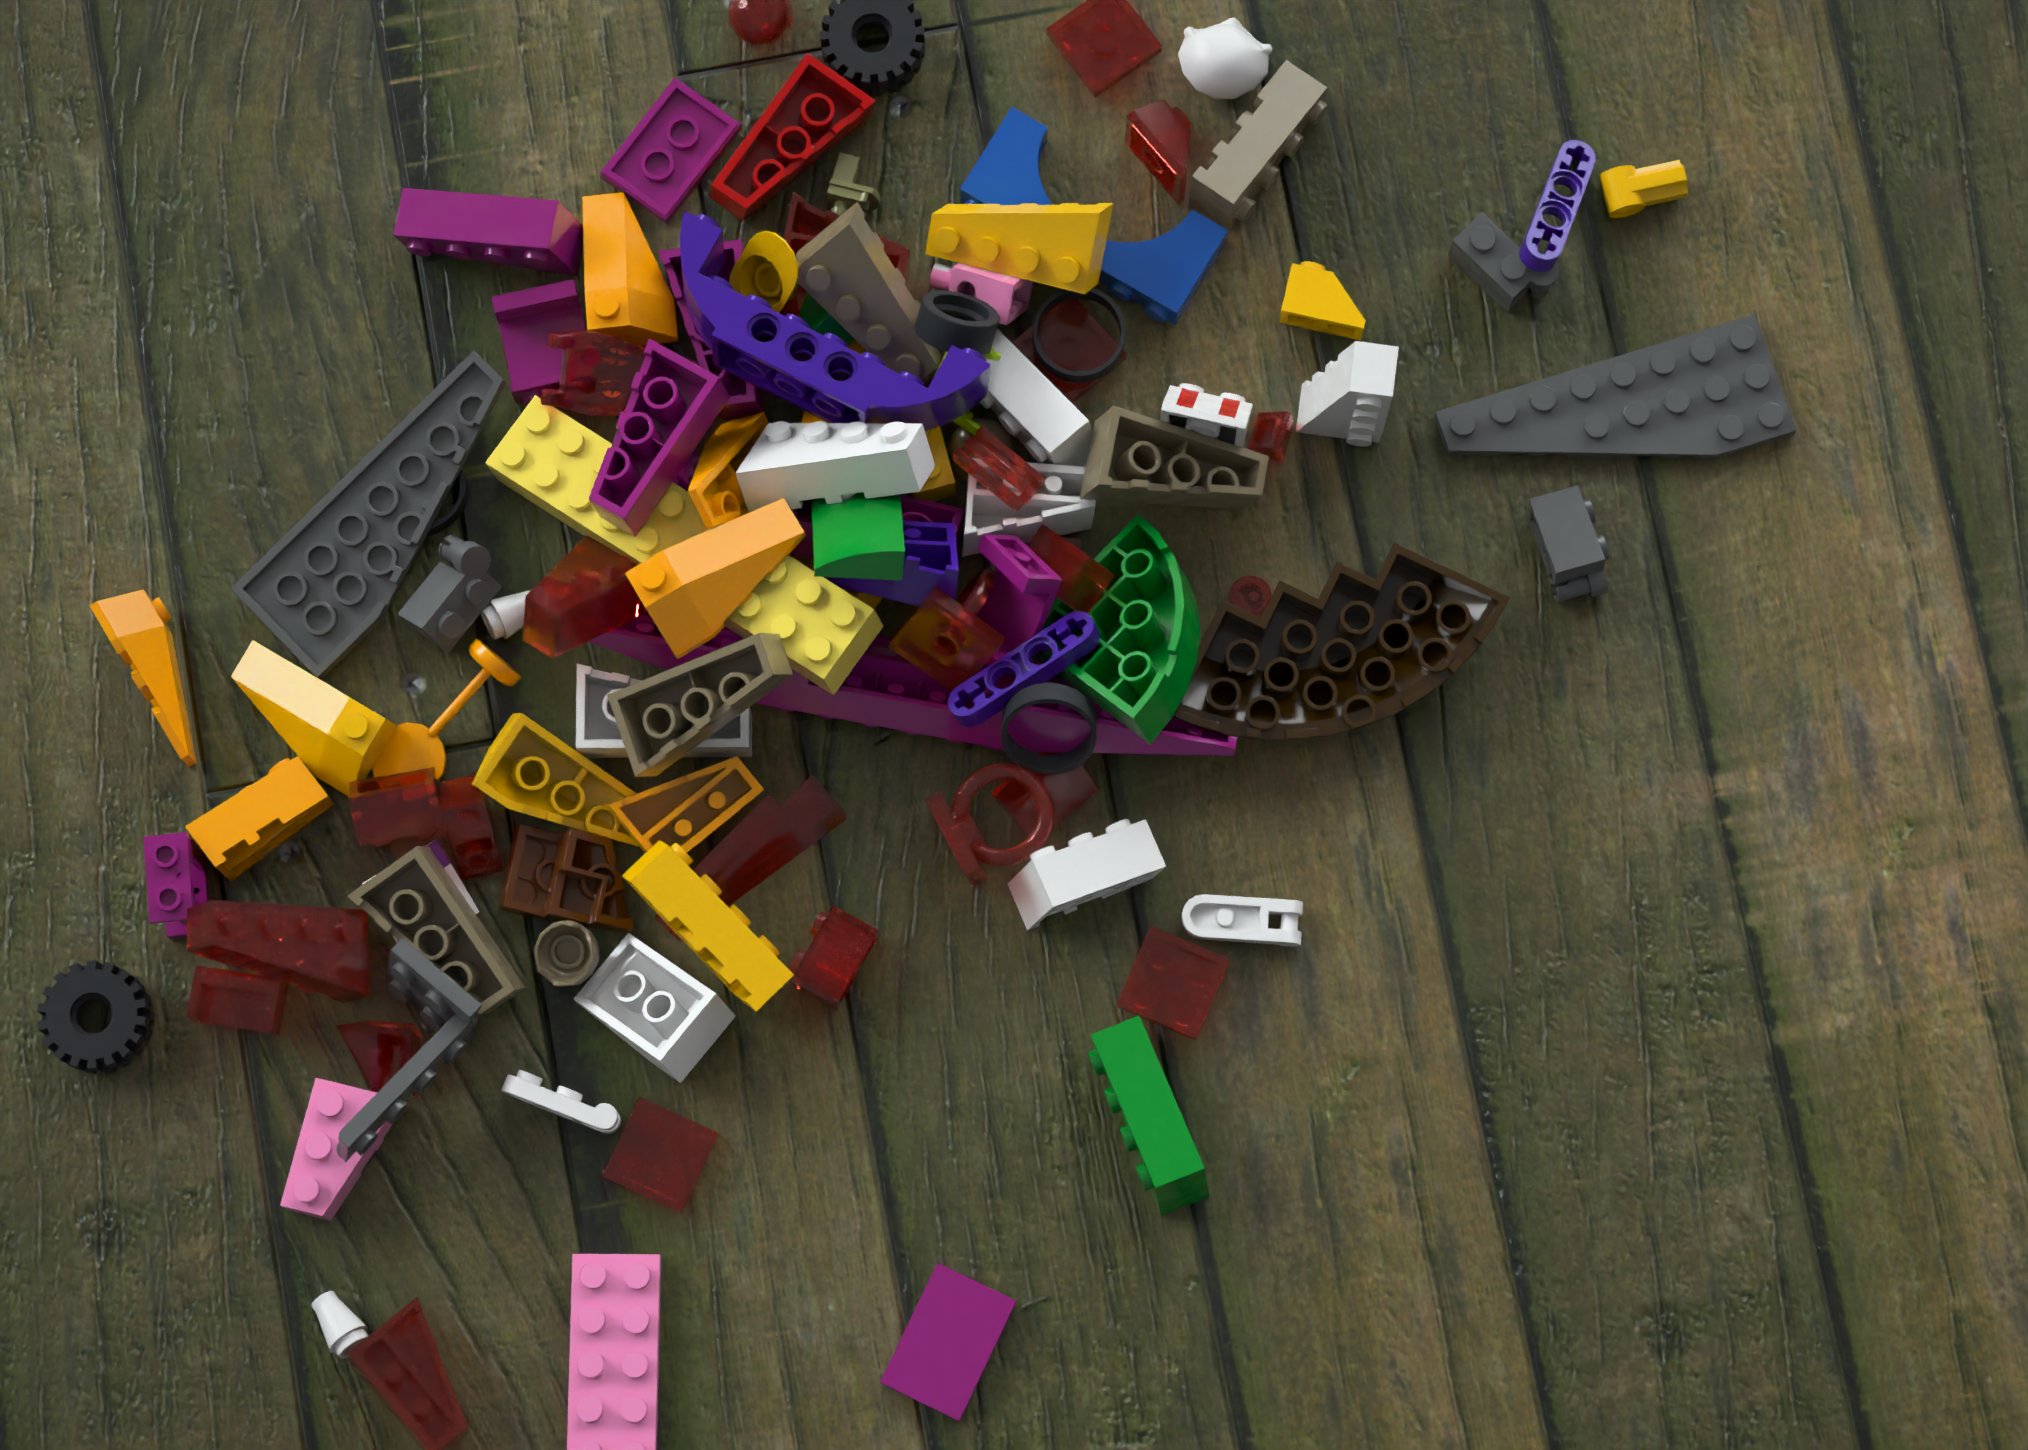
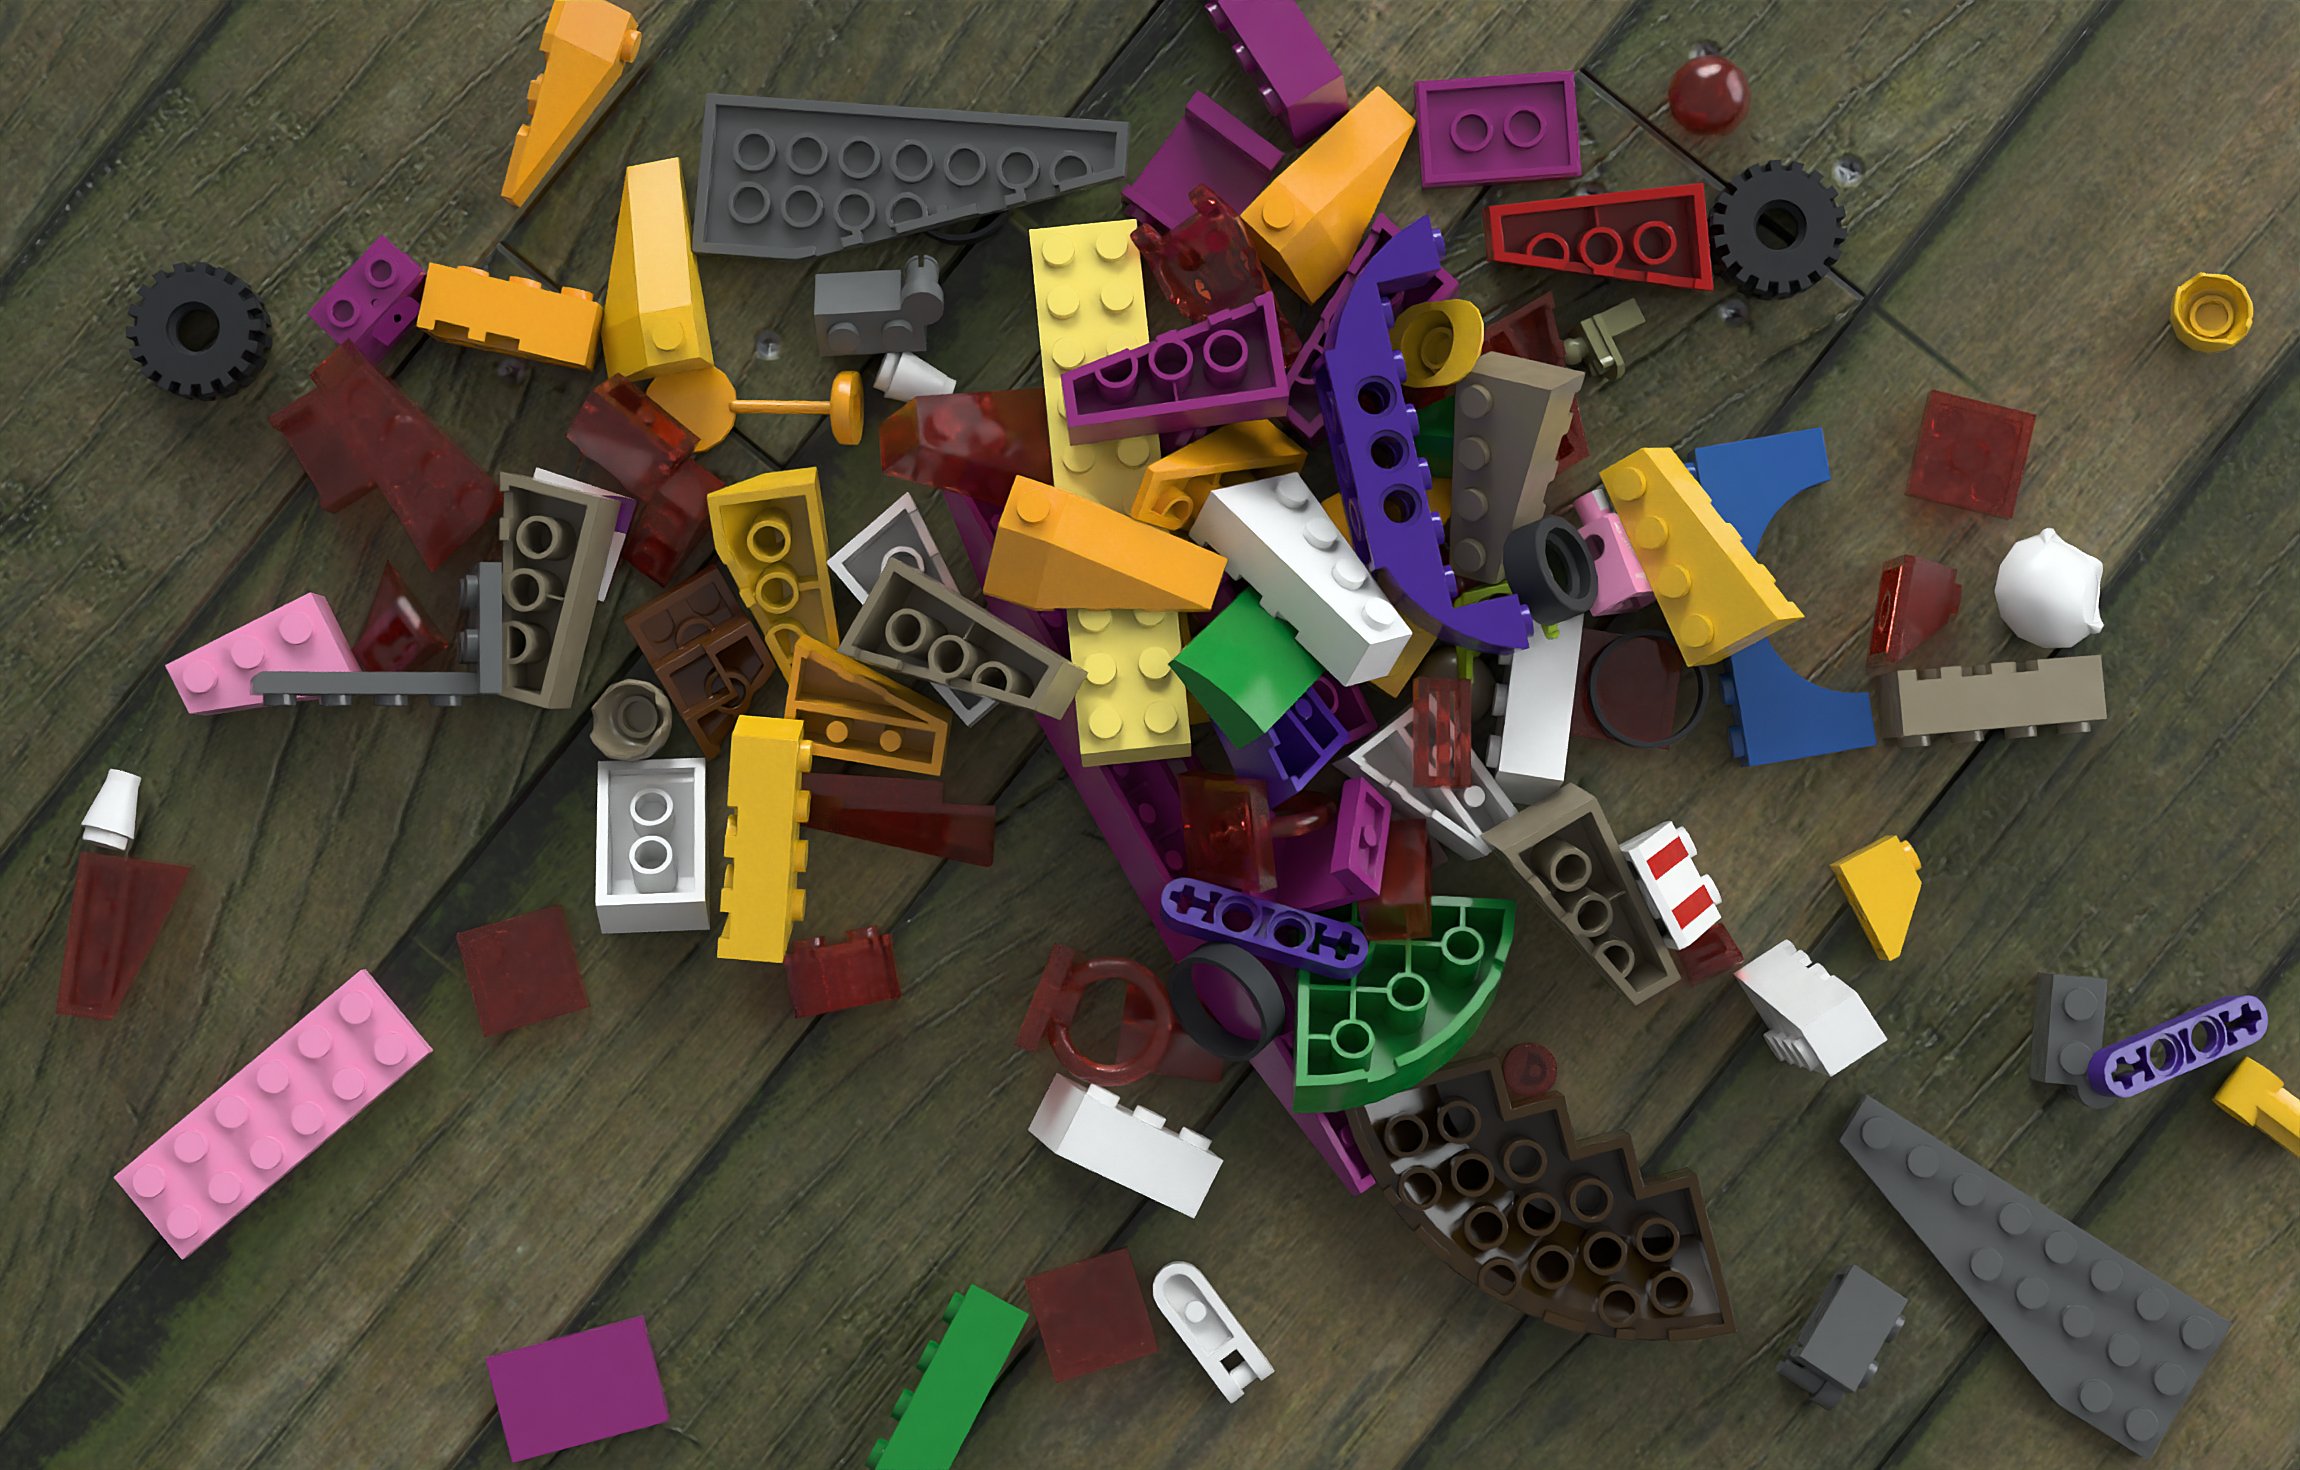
camera: 45 degrees right, 10 degrees up
white plate [501,1070,621,1134] -> none

